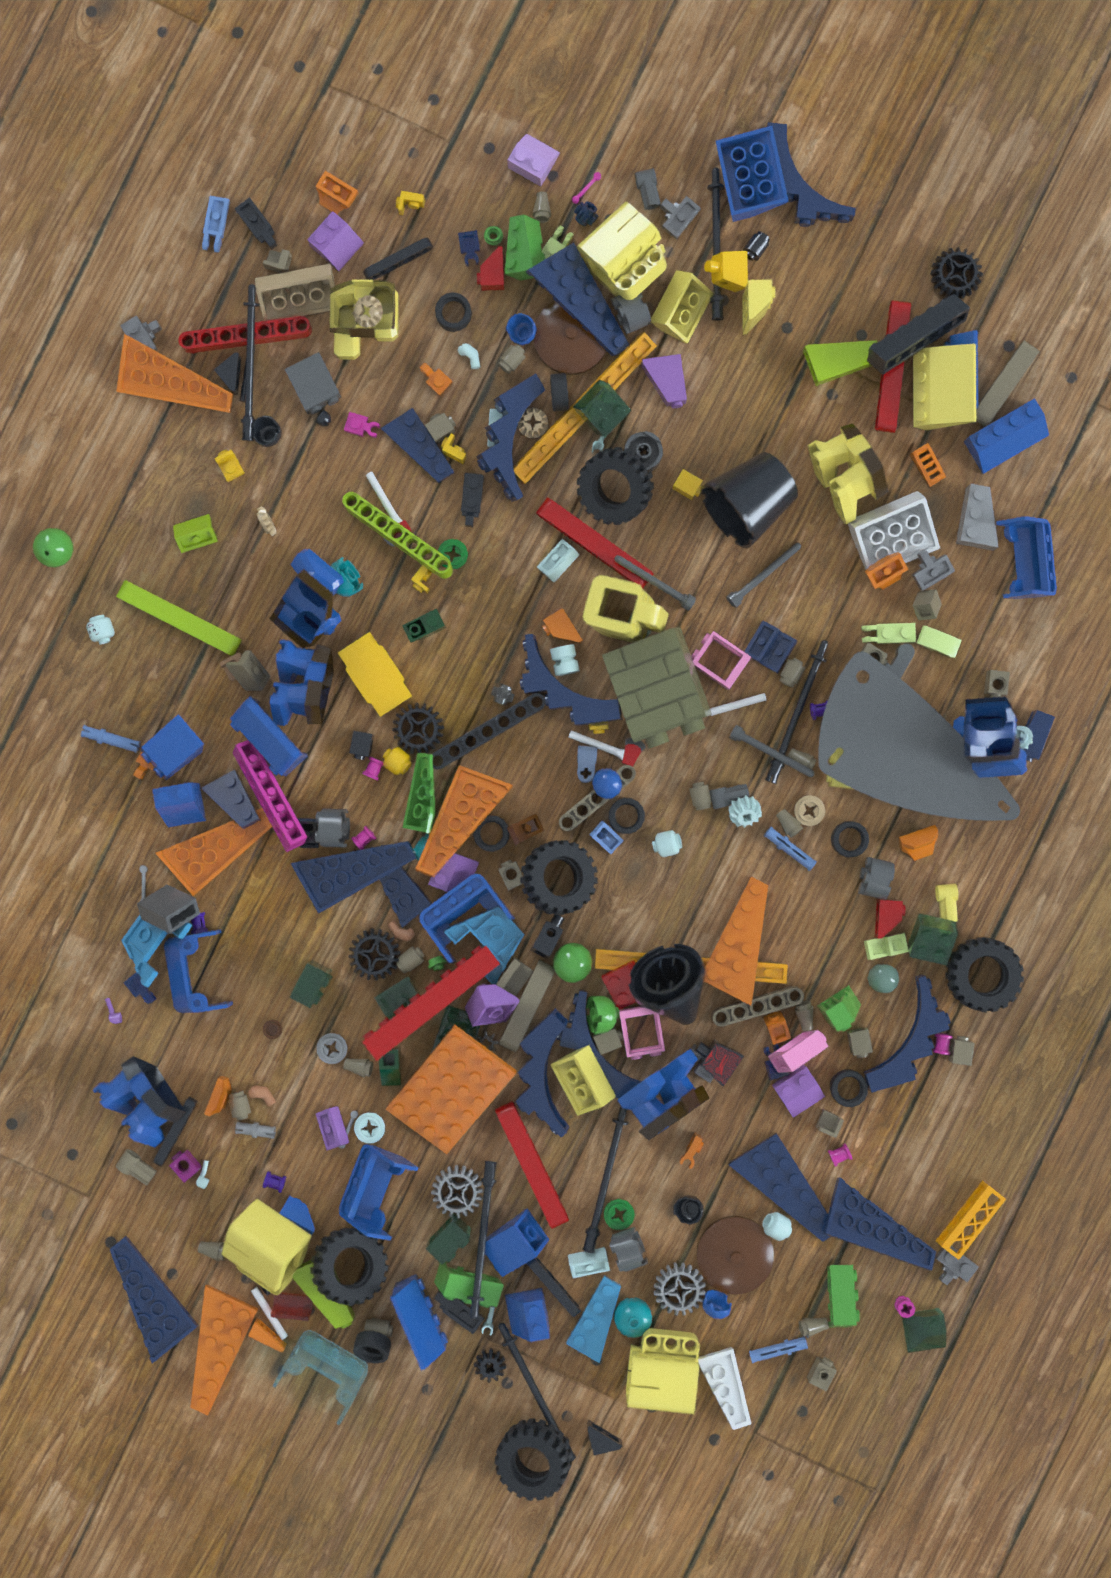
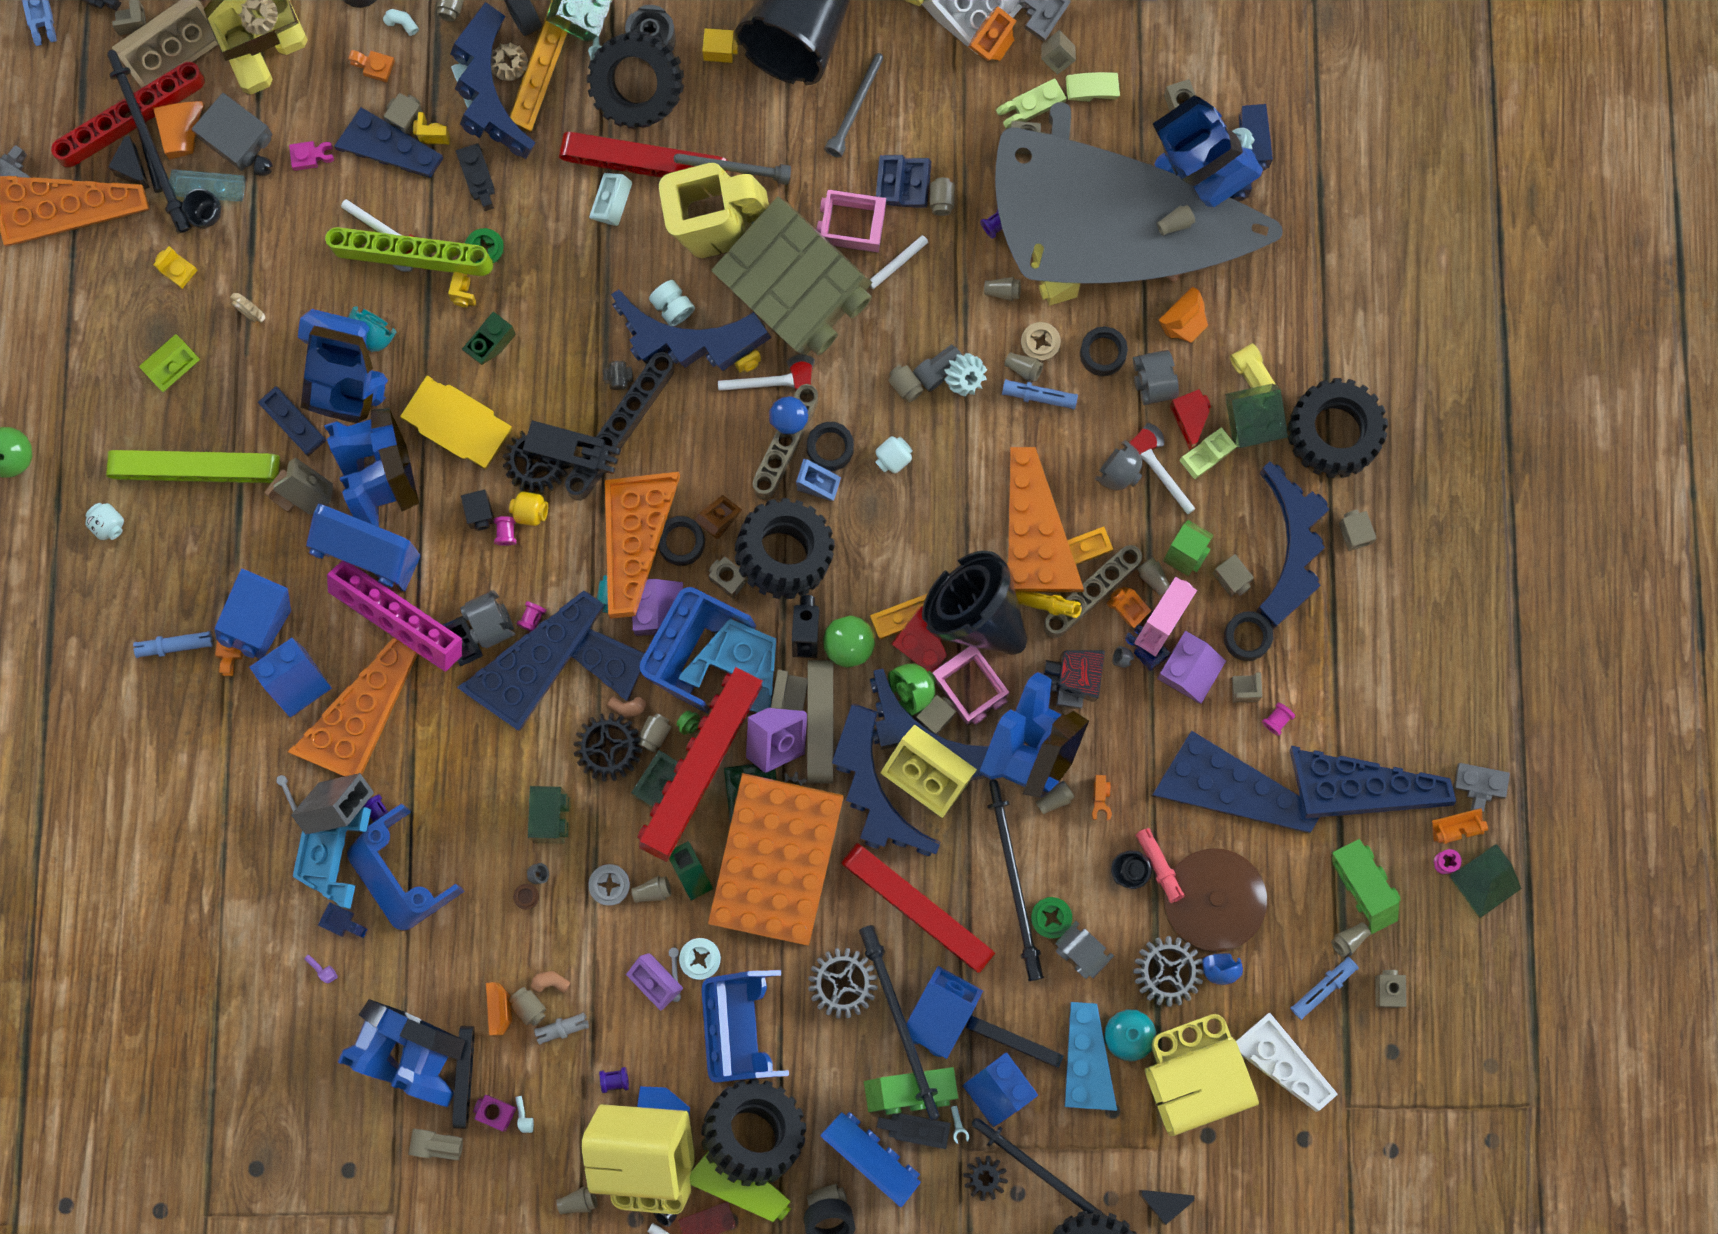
camera: 20 degrees left, 10 degrees down
dark blue wing [201,770,261,829] -> none
bright green wedge [402,753,436,833] -> none
clear green brick [425,1213,471,1265] -> none
orange slope [542,608,583,644] -> none
light aqua slope [568,1247,610,1278] -> none
sand blue piece [577,746,597,783] -> none
dark grey piece [729,725,815,777] -> none
light aqua head [762,1212,792,1241] -> none
black bar [765,640,828,784] -> none
sand green hair [867,964,900,993] -> none
dark pink bush [933,1033,953,1055] -> none
light orange fence [936,1180,1006,1260] -> none
none -> orange slope [153,101,204,160]
none -> clear light blue tile [170,169,246,202]
none -> dark blue tile [258,386,327,456]
none -> black hinge [523,420,621,474]
none -> dark grey hinge [527,863,549,884]
none -> yellow pin [1016,592,1082,618]
none -> dark tan cone [1036,780,1075,814]
none -> dark grey cylinder [1095,440,1142,491]
none -> dark grey hinge [1112,646,1134,668]
none -> piece [1129,423,1195,515]
none -> coral pin [1135,828,1185,903]
none -> dark tan cone [1156,205,1196,236]
none -> orange hinge [1432,808,1488,844]

